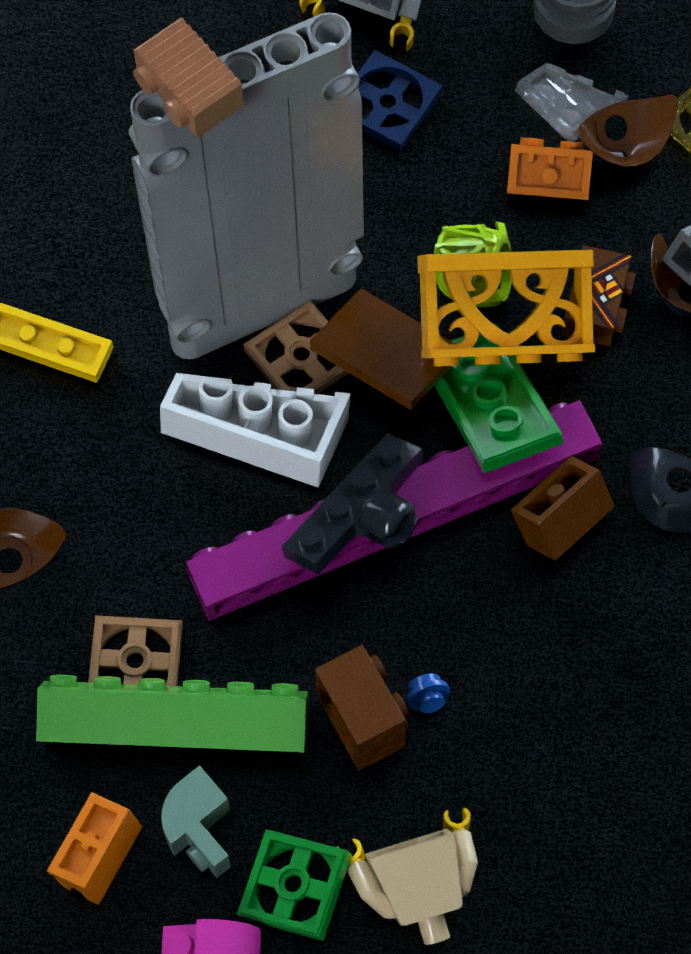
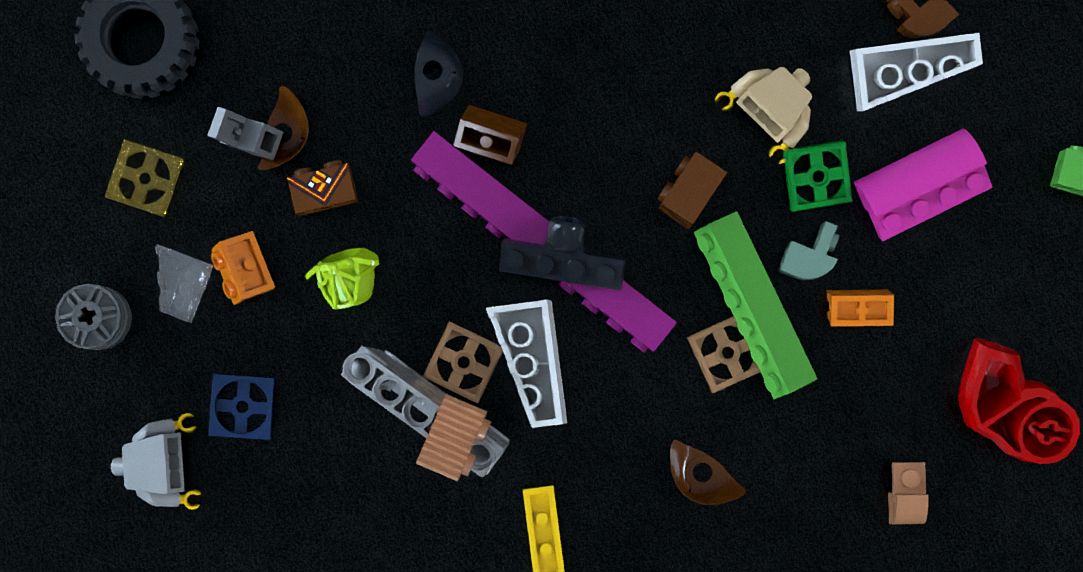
camera: 115 degrees left, 20 degrees up
reddish brown tile [310,288,460,410] -> none
blue plate [407,673,450,713] -> none
light orange fence [417,250,595,366] -> none
green tile [434,324,563,473] -> none
reddish brown piece [577,94,678,167] -> none

